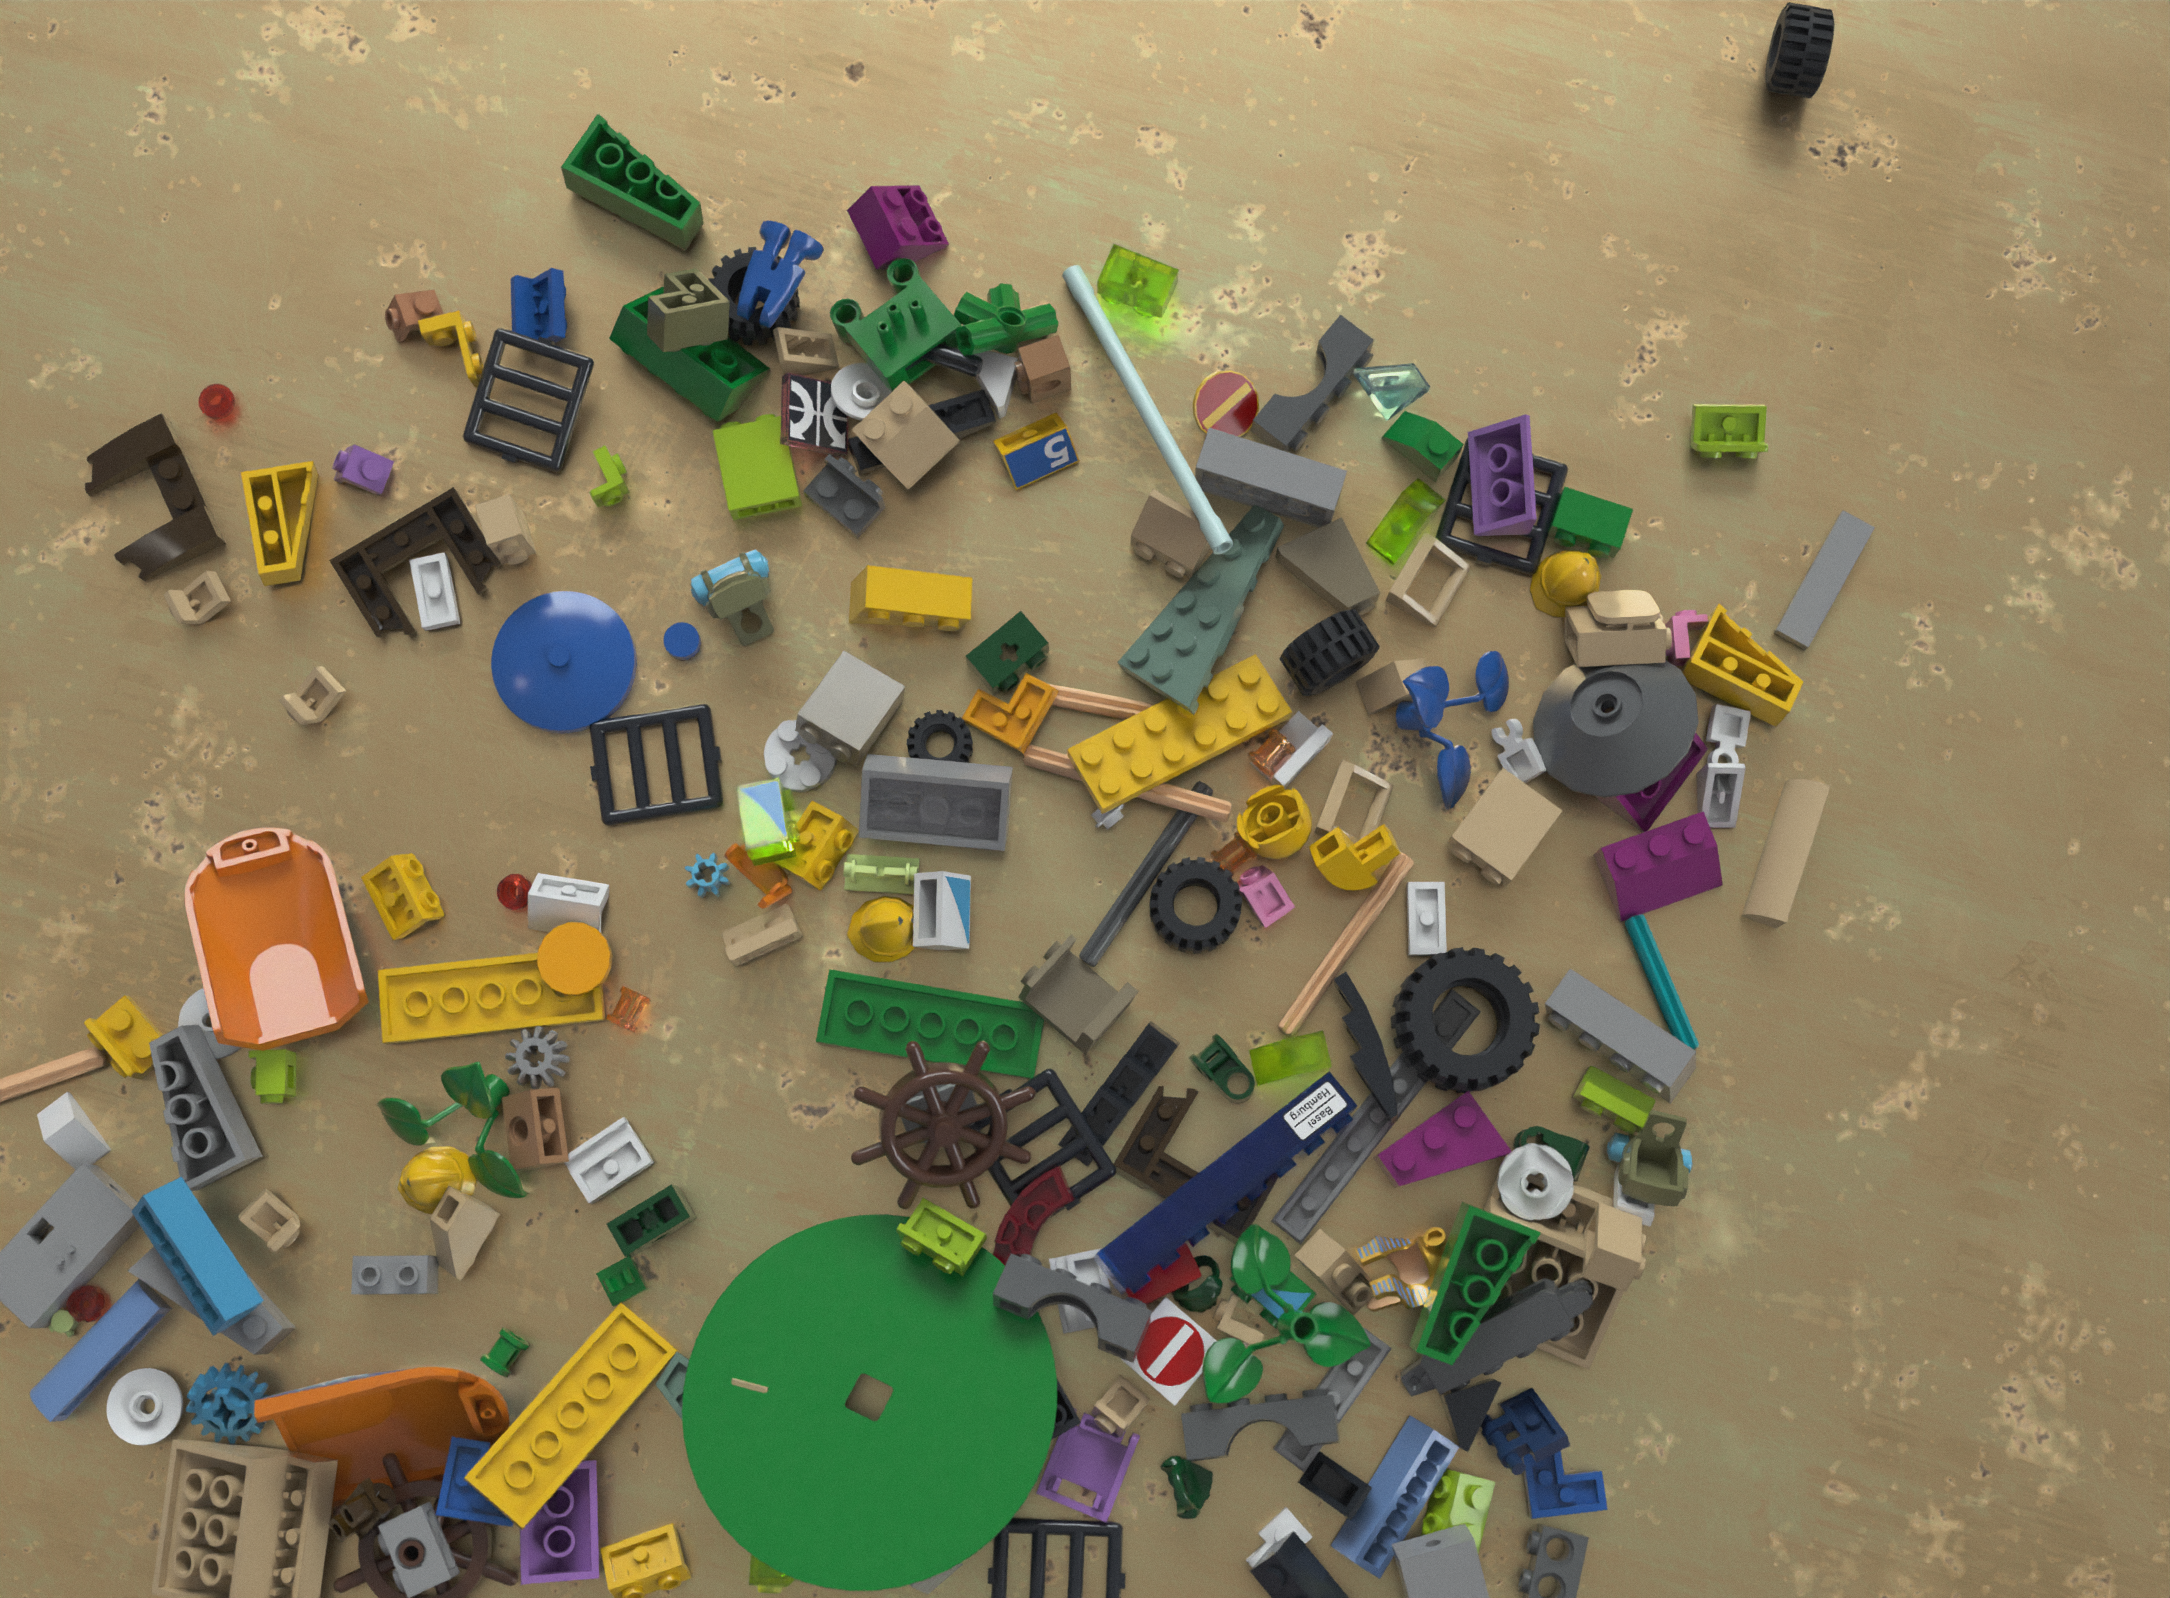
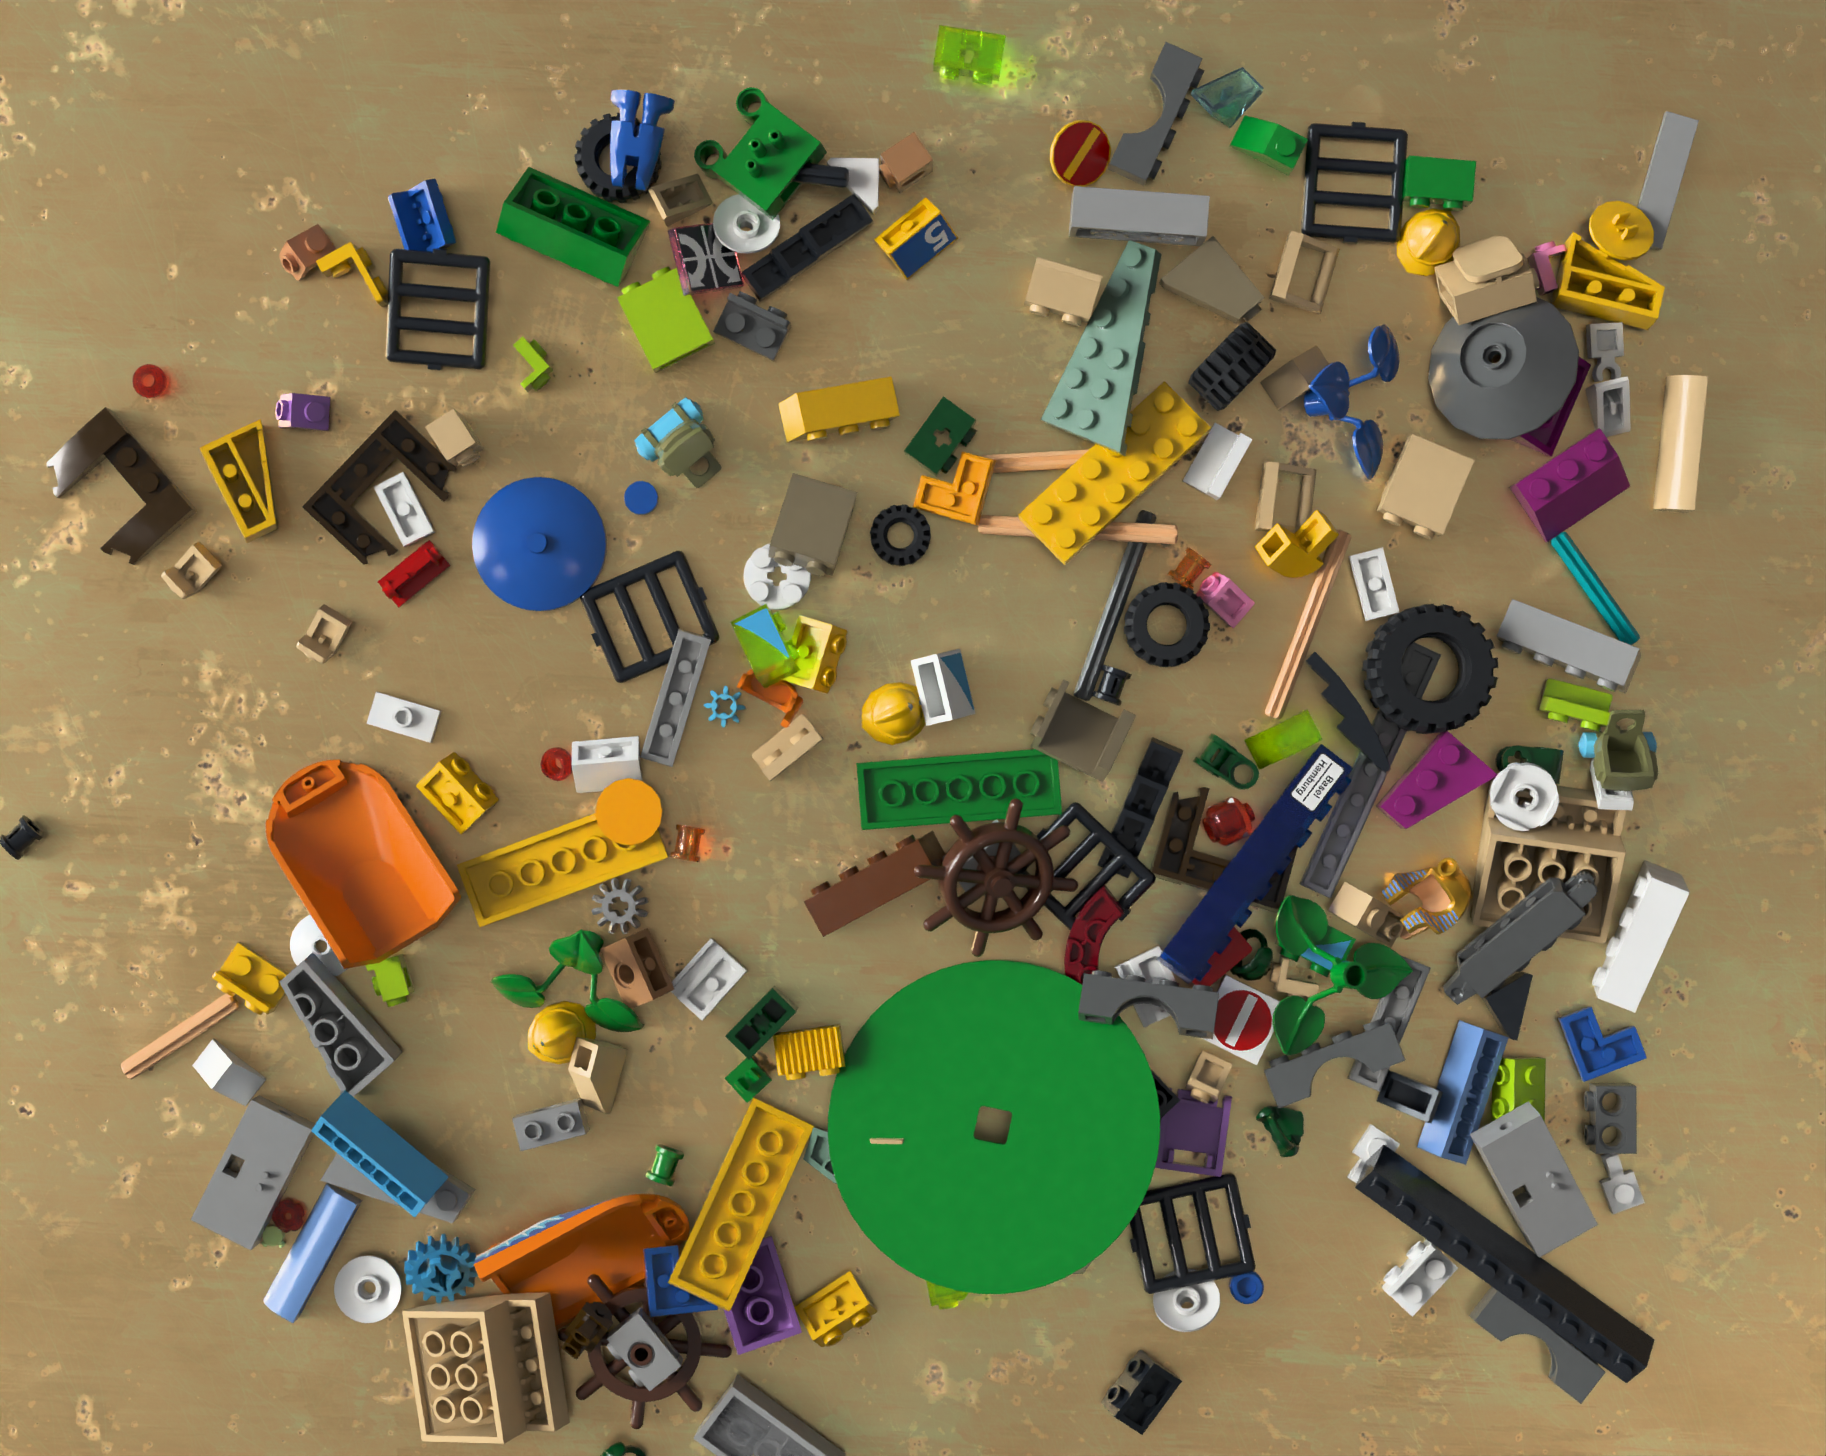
camera: 15 degrees left, 10 degrees up
tan bracket [238,1188,301,1253] -> none
green wedge [561,114,704,250] -> none
olive brick [647,268,730,352] -> none
yellowish green hinge [843,854,920,895] -> none
magenta slope [847,185,949,270] -> none
tan slope [852,381,960,490] -> none
brick [859,754,1013,851] -> none
lime bracket [896,1198,987,1276] -> none
green piece [953,283,1059,356] -> none
light aqua piece [1062,265,1233,555] -> none
white plate [1091,804,1124,830] -> none
yellow cylinder [1237,785,1312,859] -> none
clear orange bush [1247,729,1296,777] -> none
clear neon green slope [1366,478,1446,565] -> none
green wedge [1409,1202,1542,1365] -> none
medium lavender slope [1468,414,1537,536] -> none
dark blue plate [1480,1388,1570,1475] -> none
white plate [1491,719,1547,783] -> none
tan brick [1583,1202,1646,1292] -> none
lime bracket [1690,404,1768,458] -> none
none -> white plate [366,692,442,743]
none -> red hinge [378,540,451,608]
none -> light grey plate [640,629,711,767]
none -> yellow brick [773,1024,845,1080]
none -> reddish brown wedge [804,830,946,937]
none -> black bush [1092,665,1132,706]
none -> clear red head [1203,797,1255,846]
none -> yellow piece [1589,201,1654,261]
none -> white wedge [1592,860,1690,1013]

